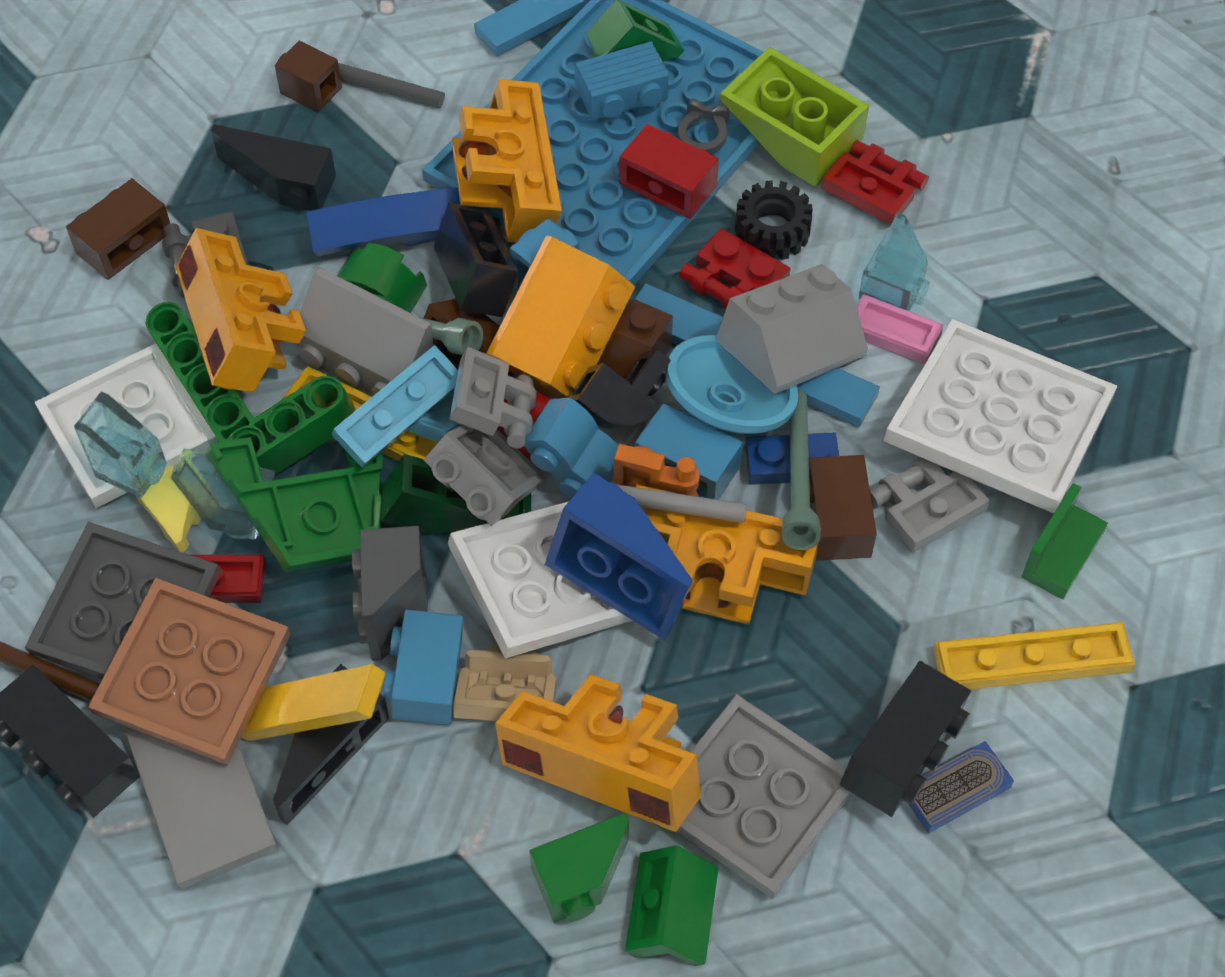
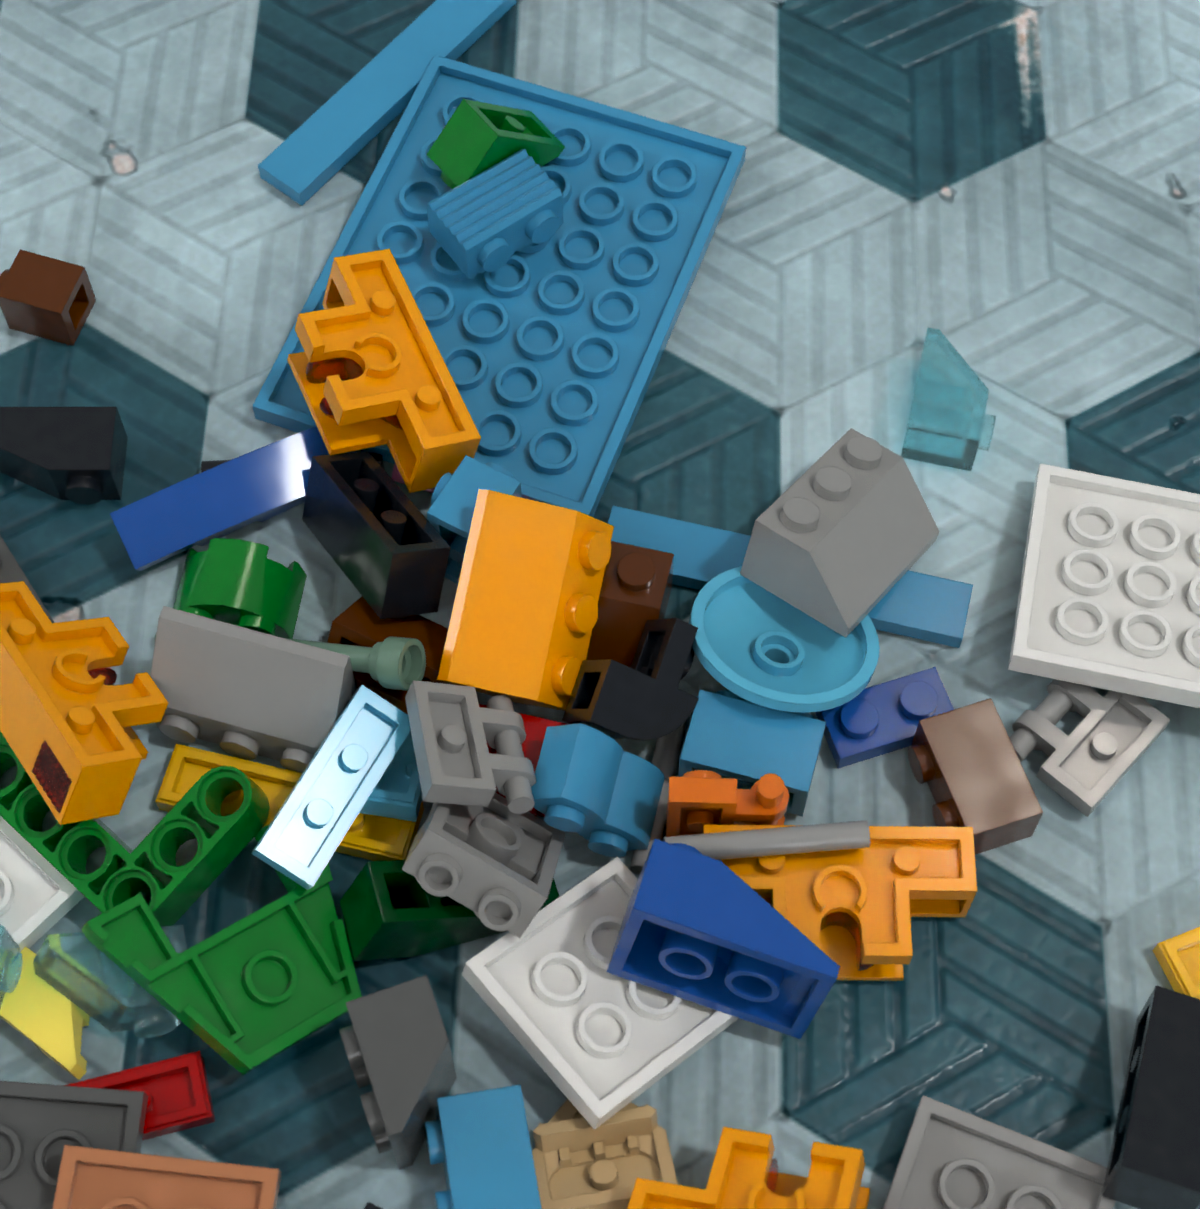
camera: 15 degrees left, 5 degrees up
dark grey bar [338,63,445,108] -> none
red brick [619,124,719,219] -> none
dark grey piece [678,99,730,154] -> none
red plate [679,228,791,310] -> none
lime slope [720,47,869,187] -> none
black tyre [735,180,813,260] -> none
sand green piece [782,389,821,550] -> none
red plate [821,140,929,226] -> none
bright pink tile [856,294,944,365] -> none

